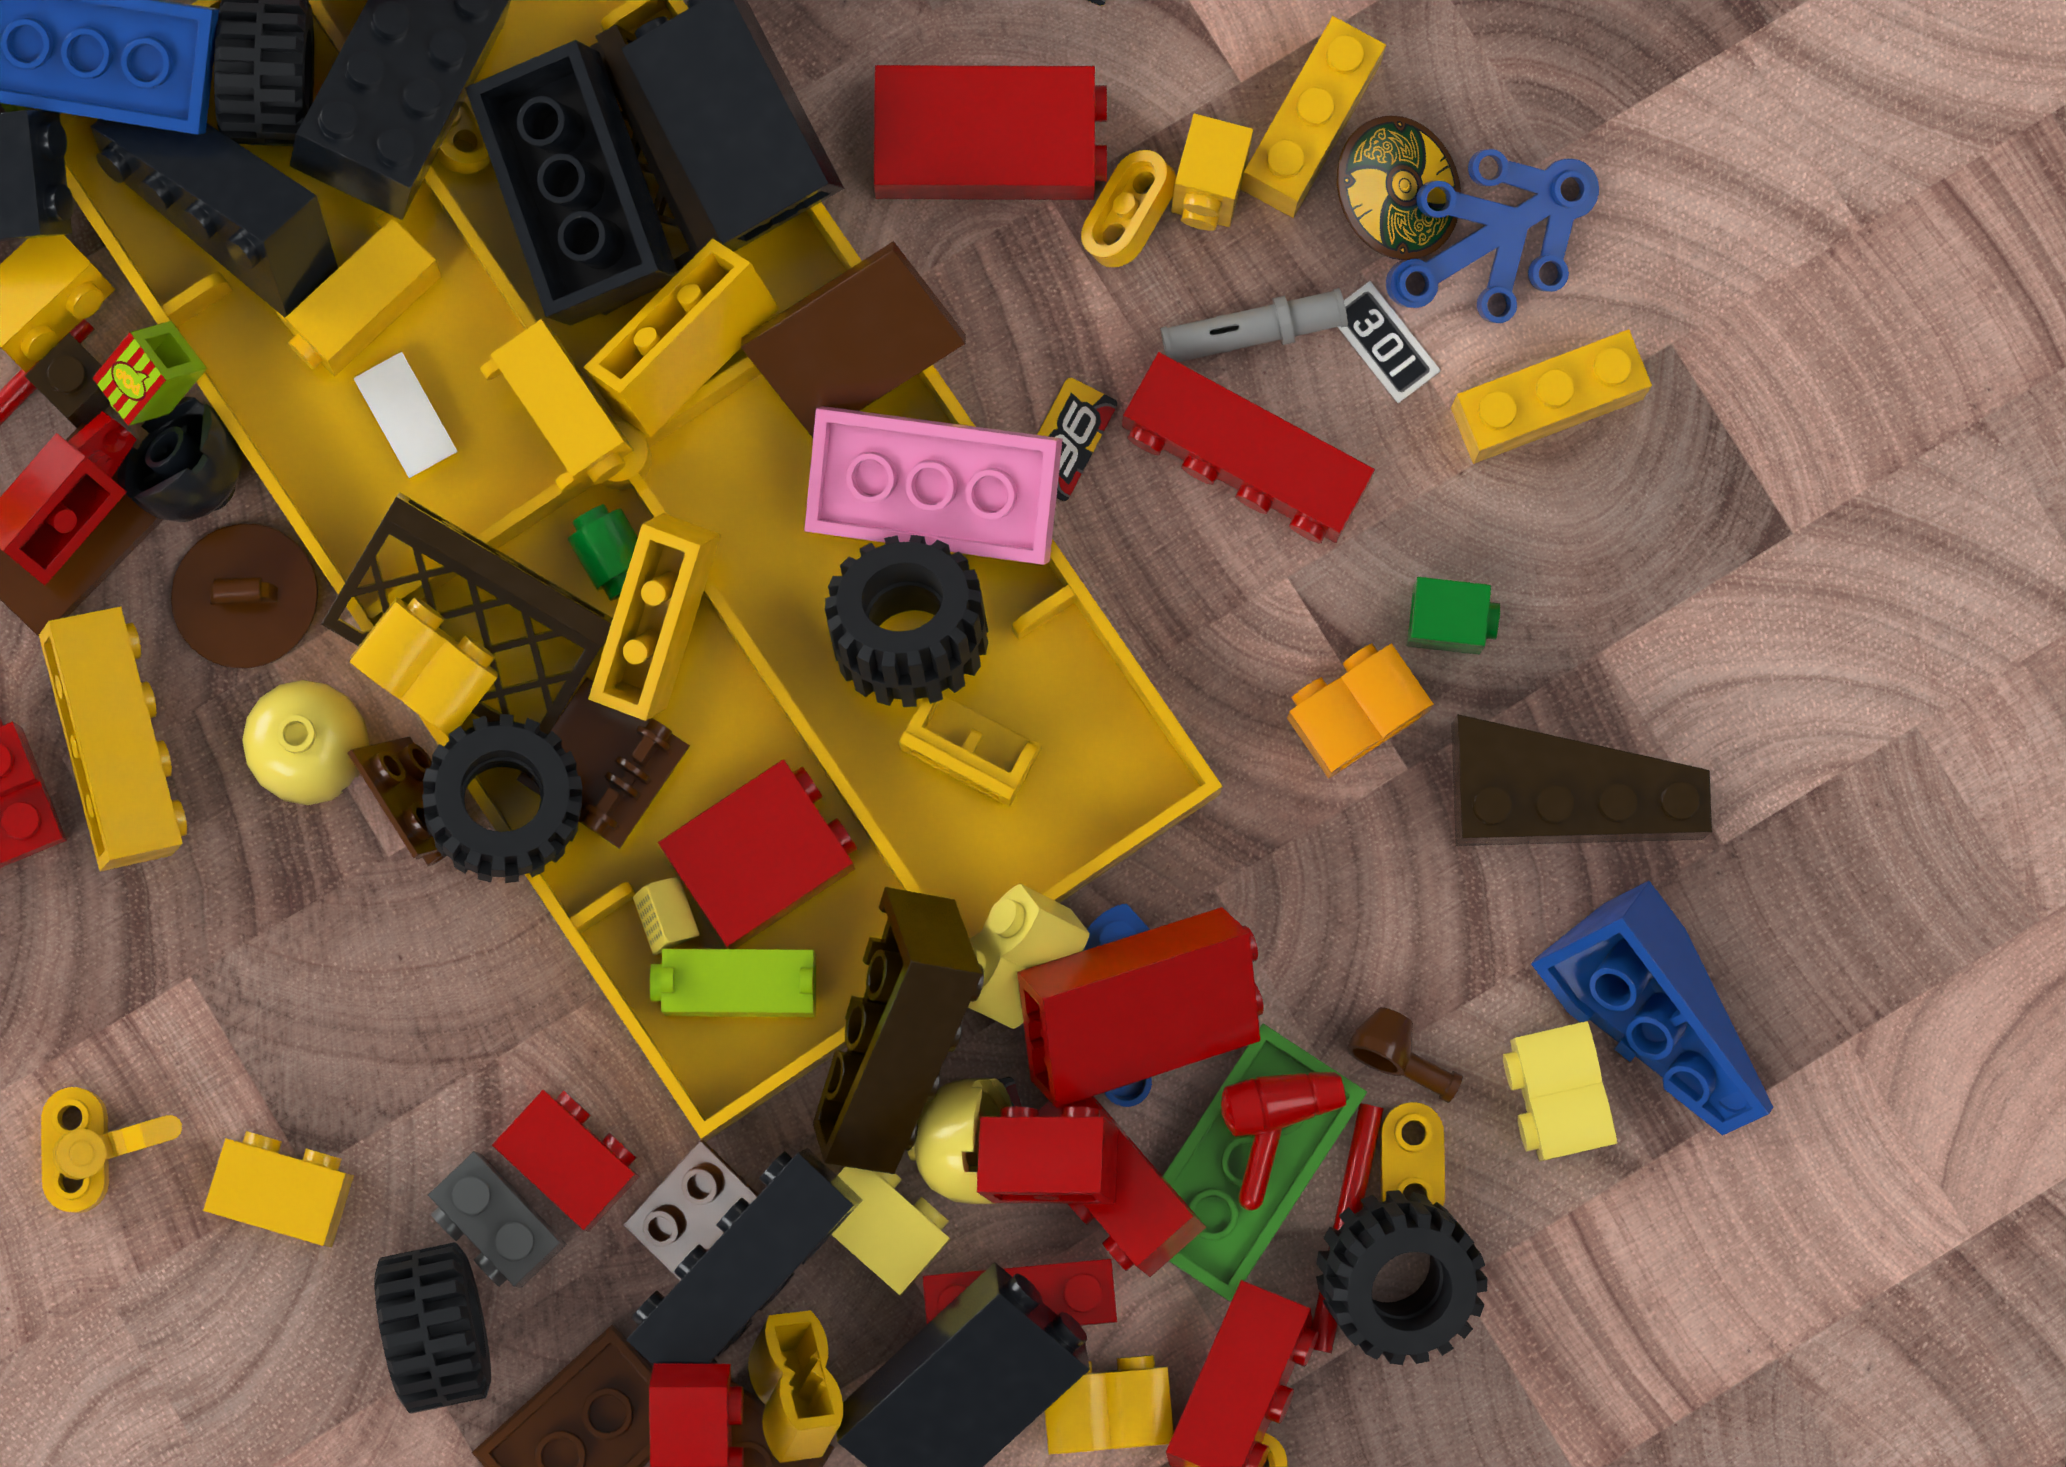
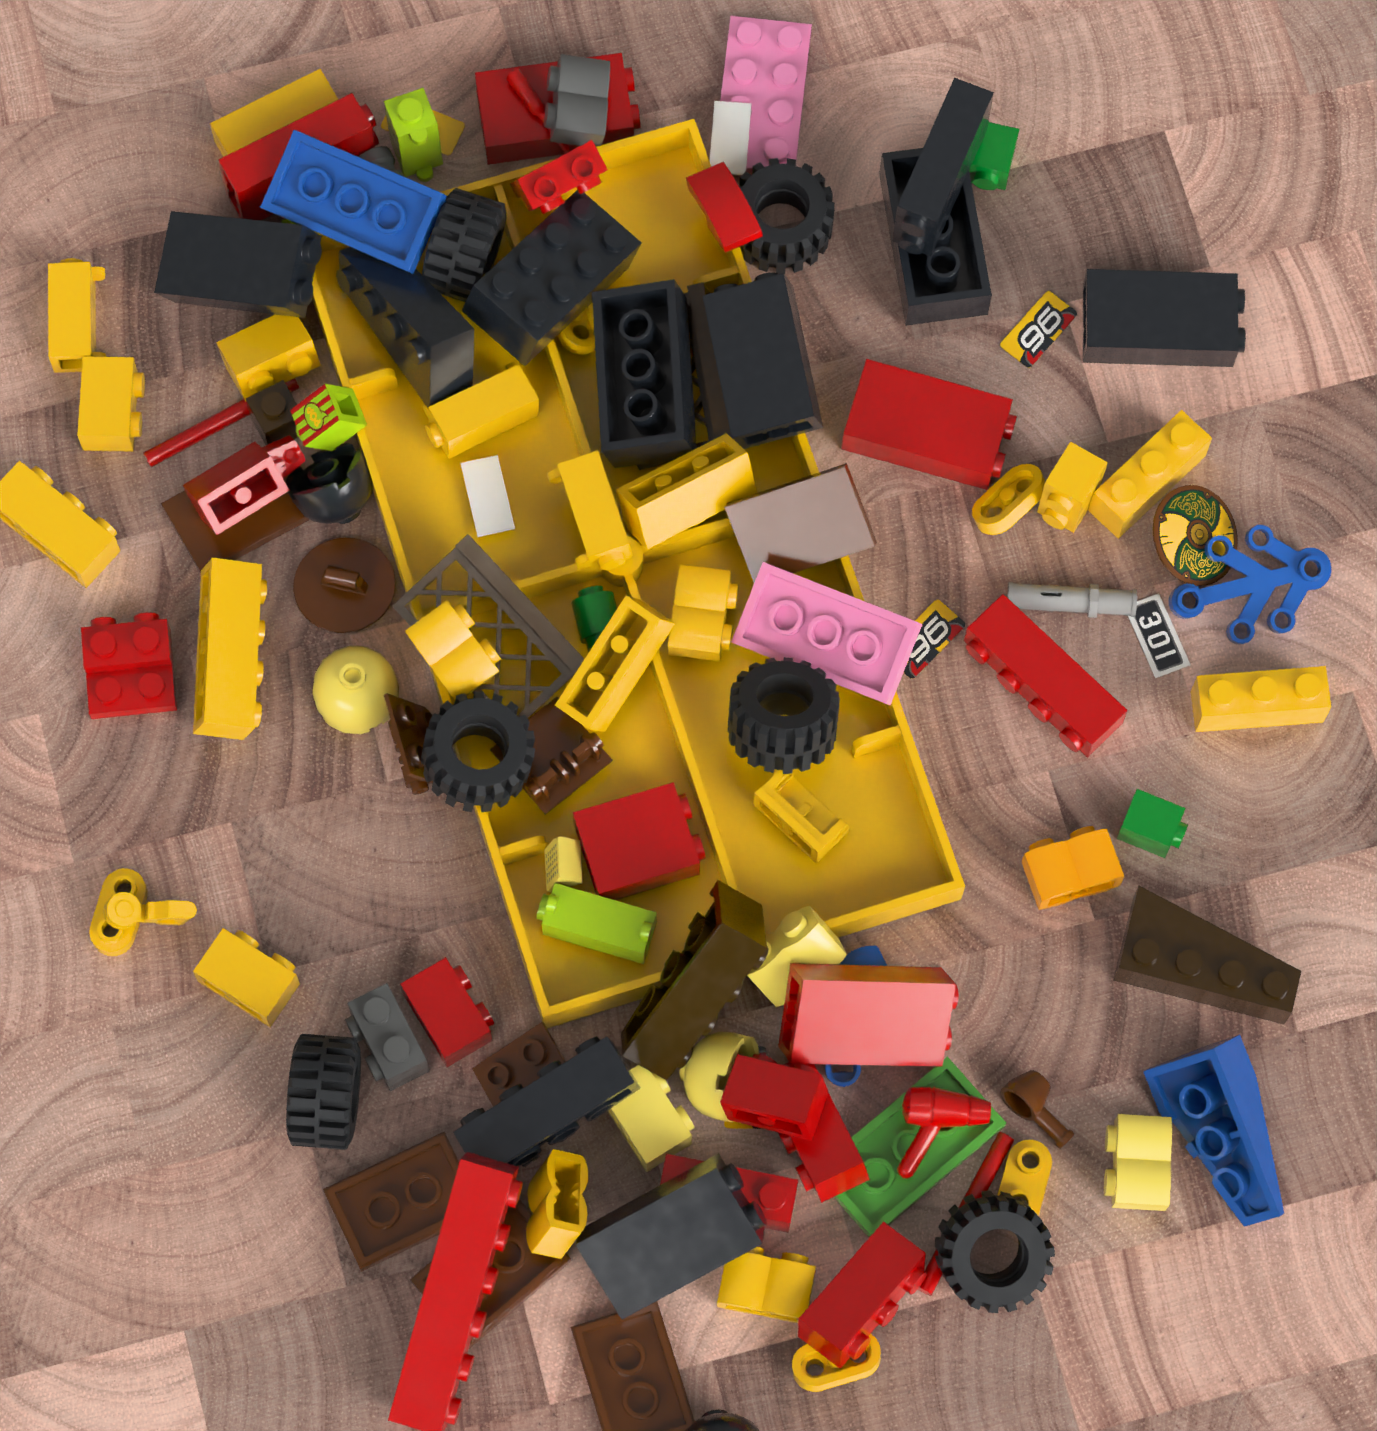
camera: 15 degrees right, 10 degrees down
none -> yellow brick [668,564,739,661]

